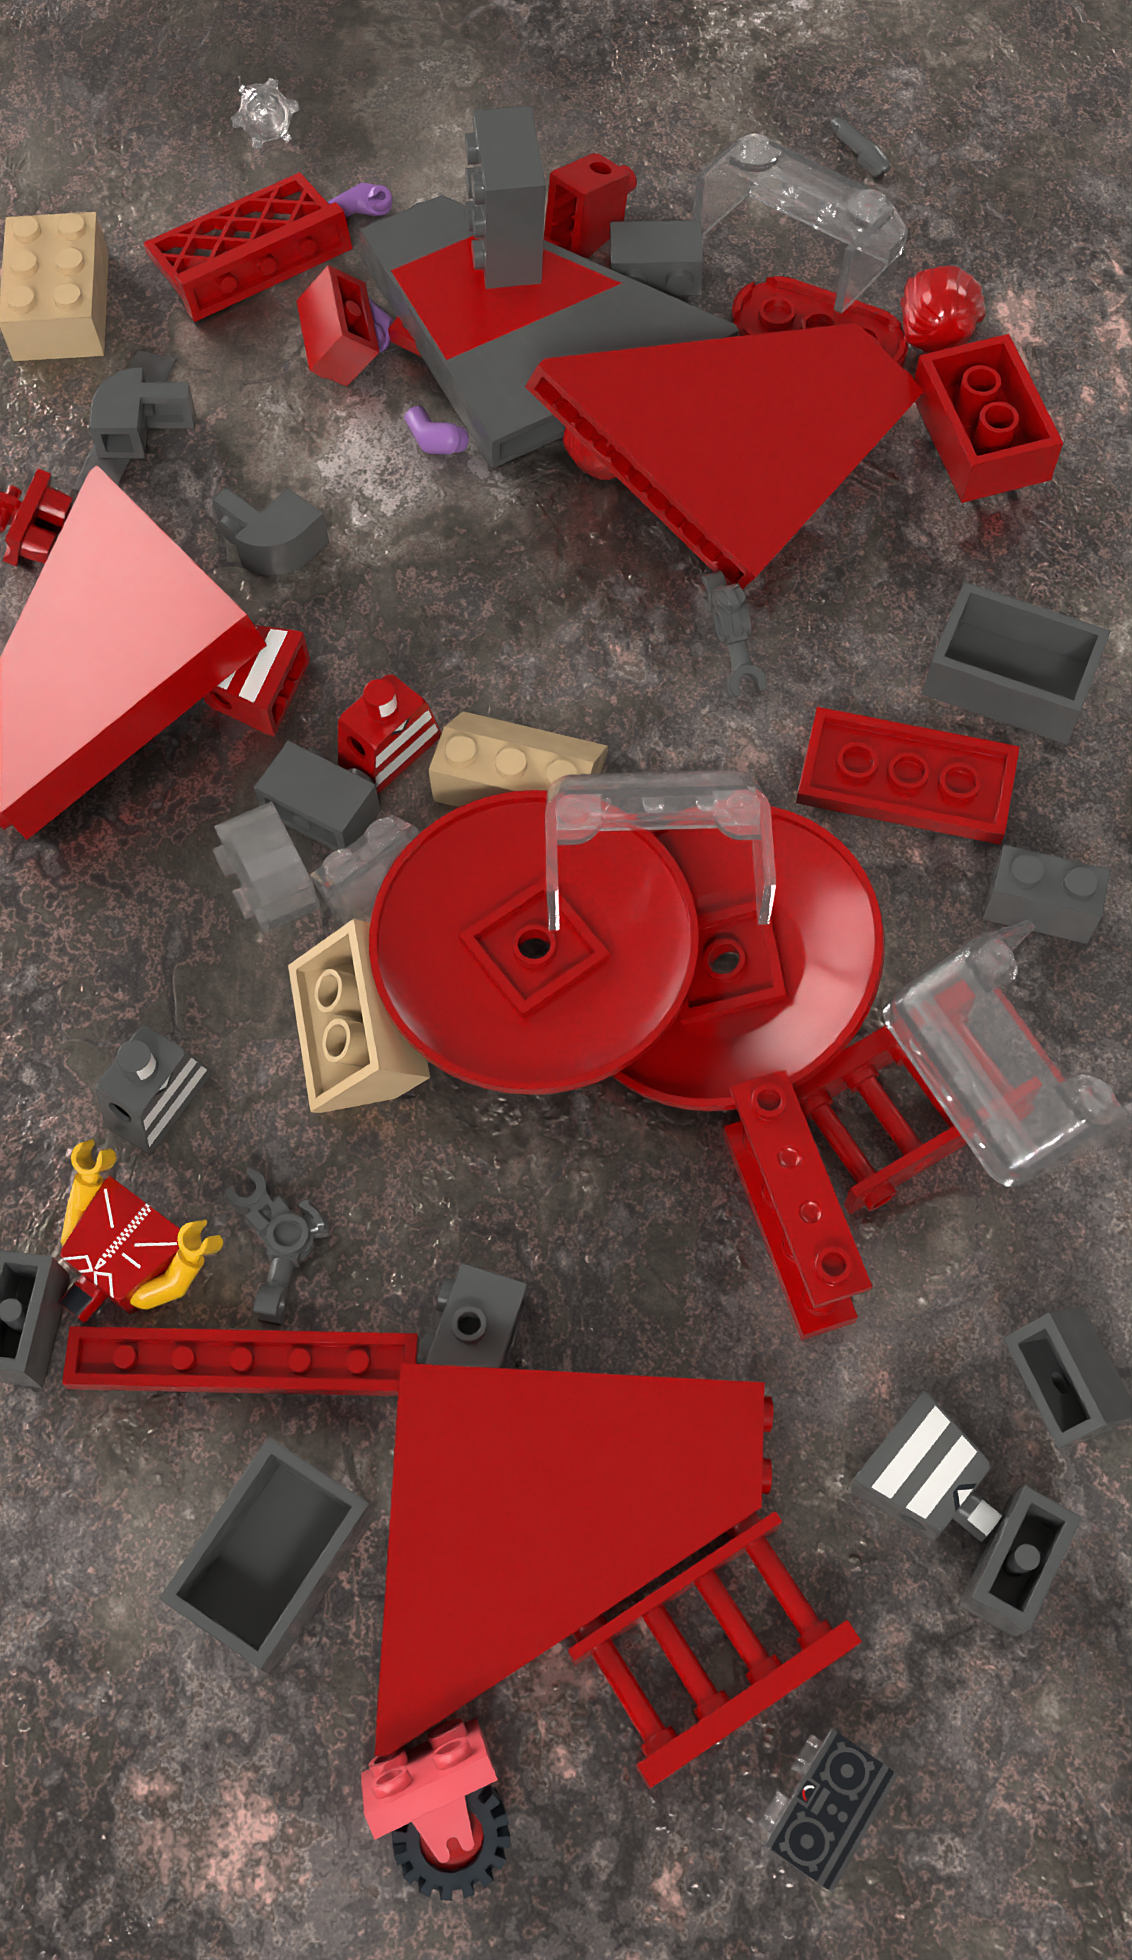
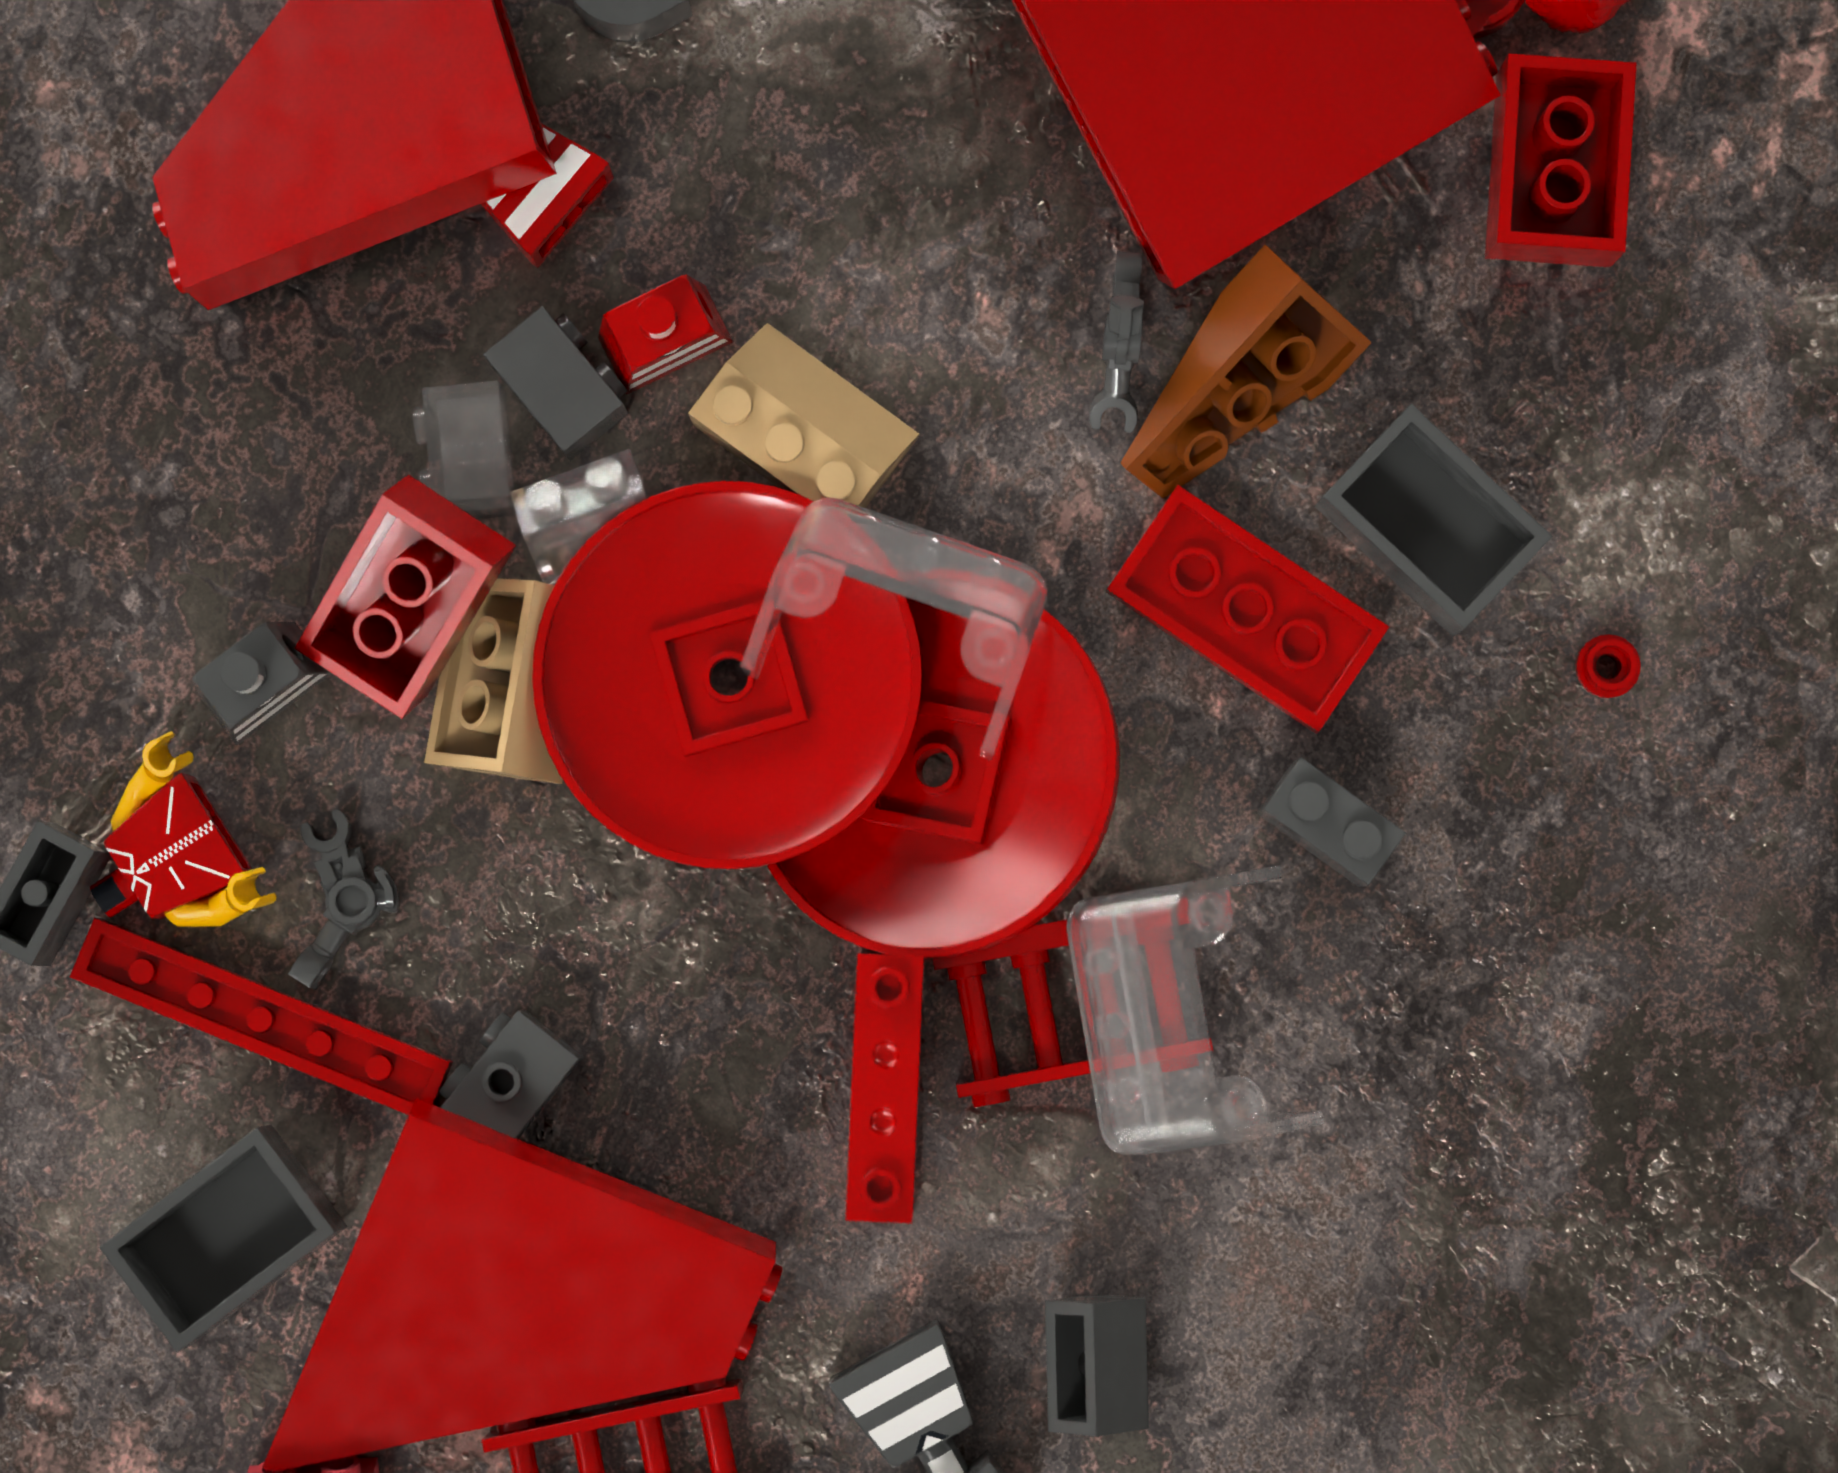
camera: 20 degrees right, 20 degrees up
none -> red brick [294,474,517,719]
none -> dark orange wedge [1121,244,1372,499]

